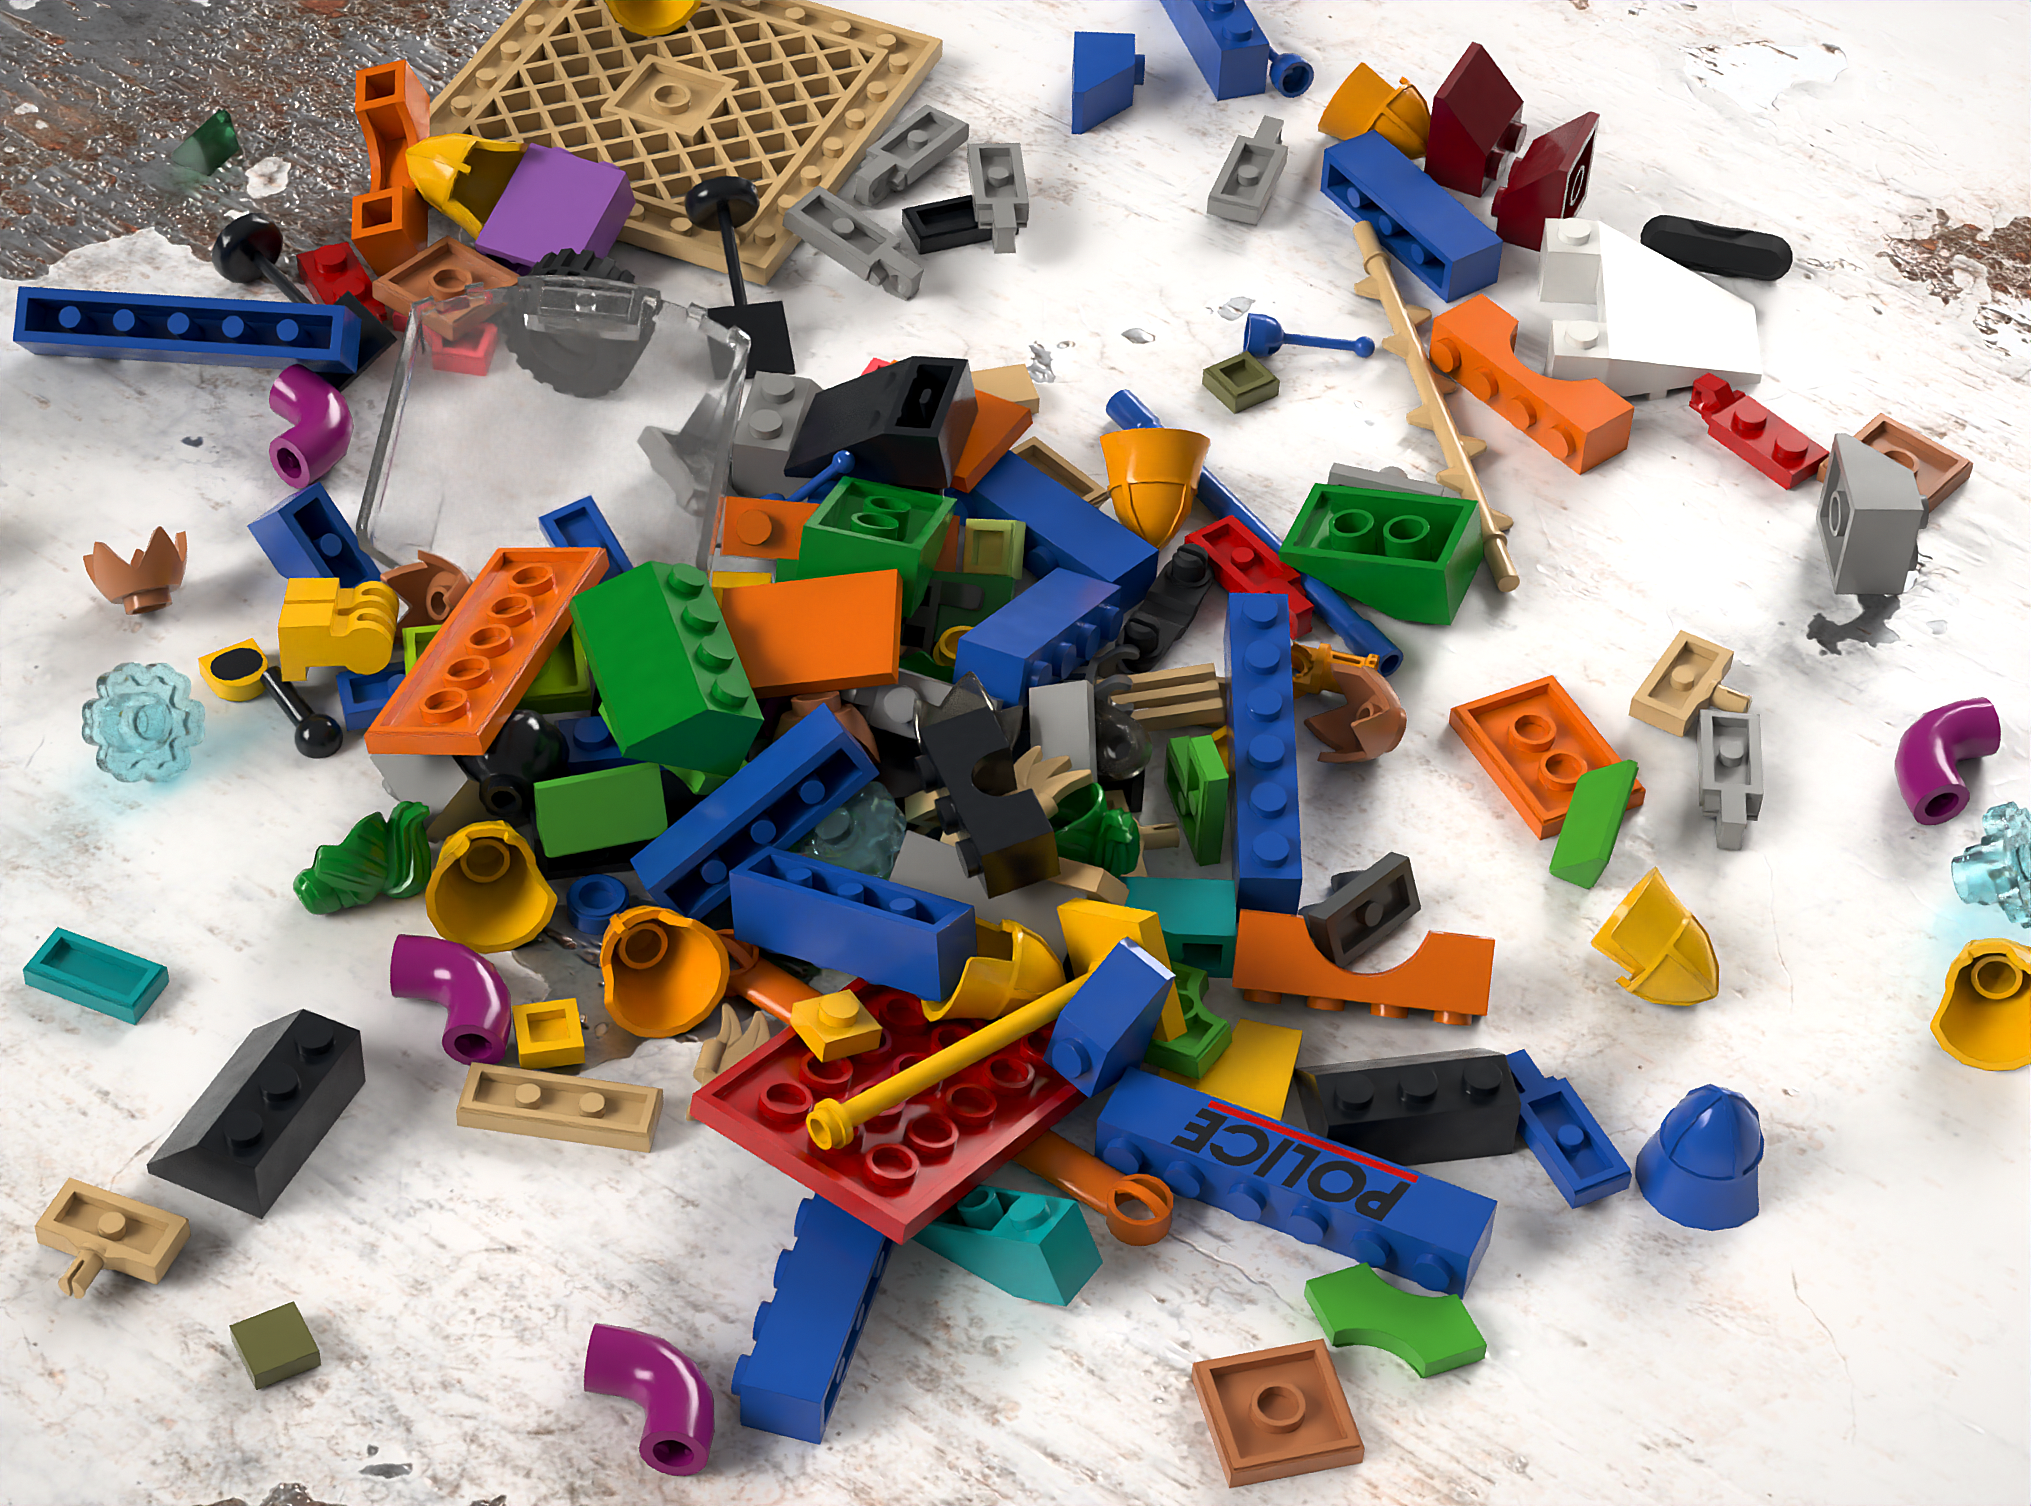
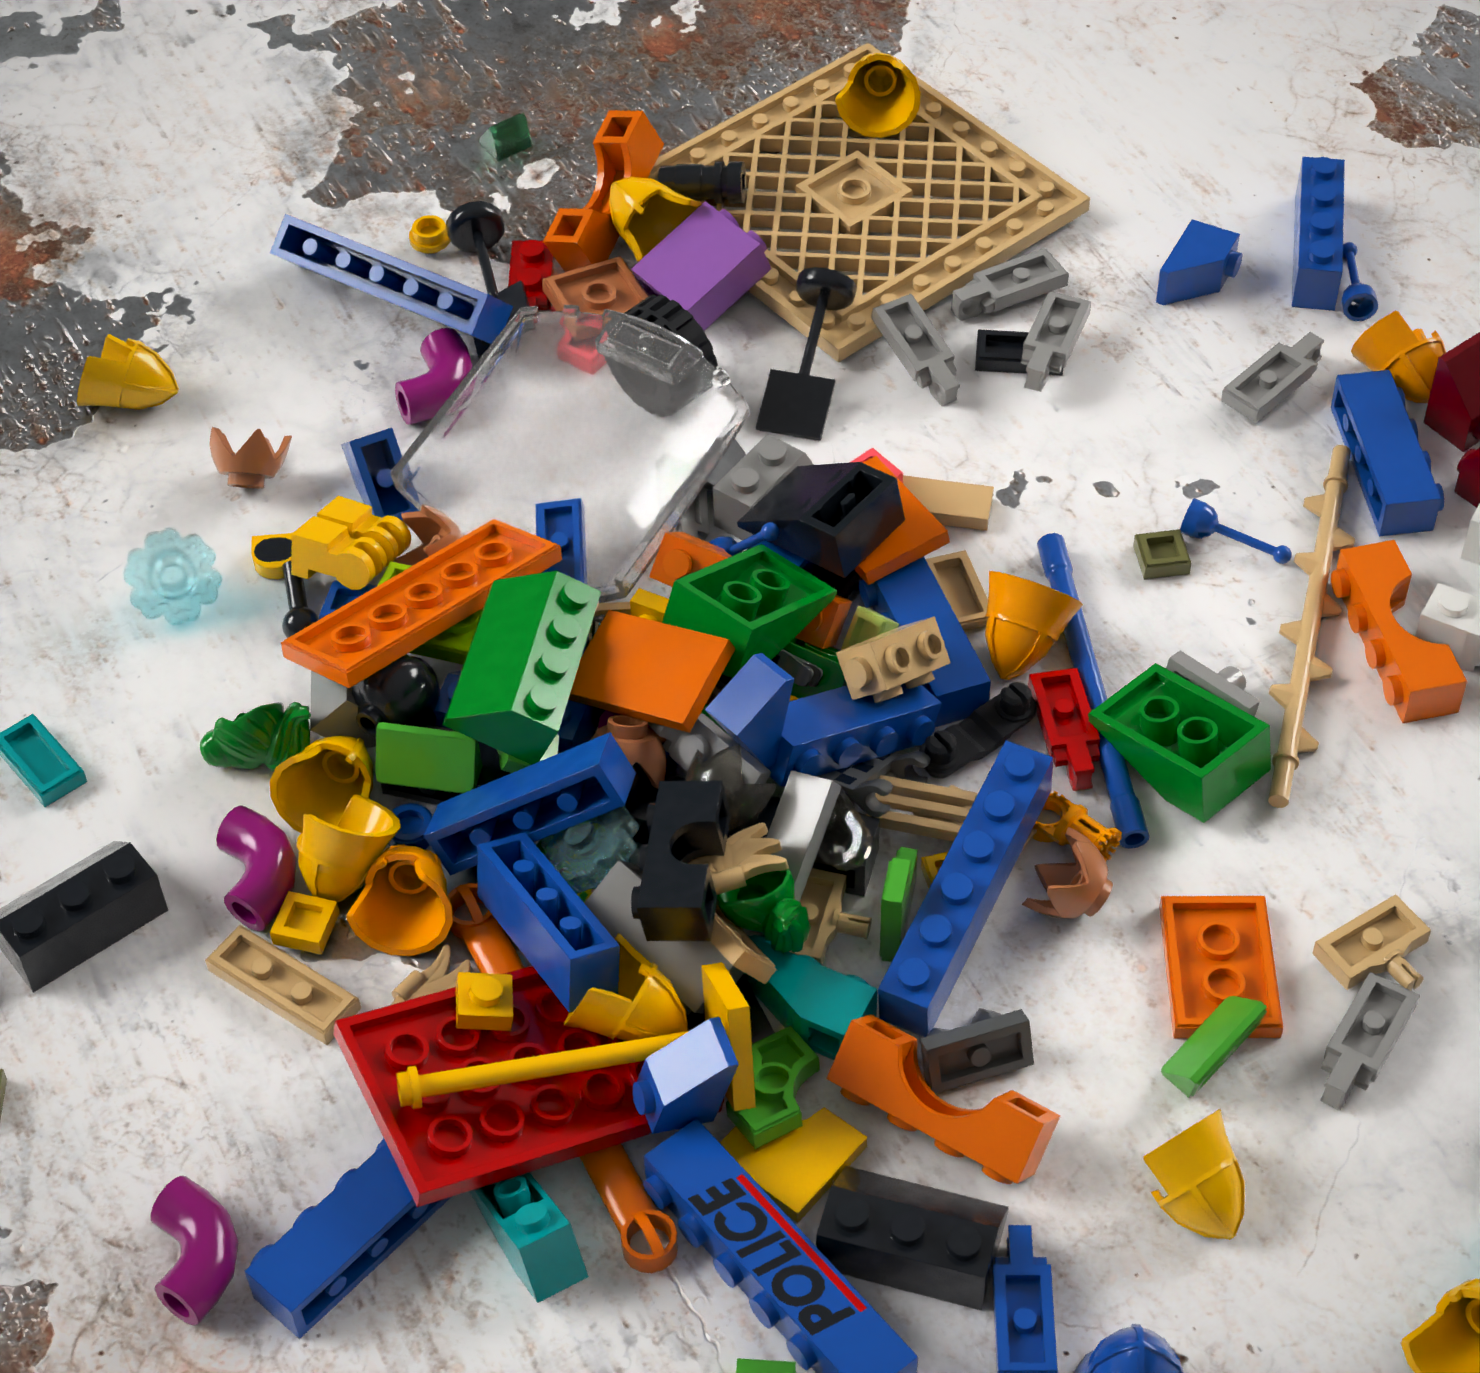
camera: 30 degrees right, 5 degrees up
none -> yellow helmet [296,794,401,902]
none -> yellow plate [409,215,451,254]
none -> black axle [658,161,746,204]
none -> slope [705,653,794,767]
none -> tan brick [836,616,951,703]

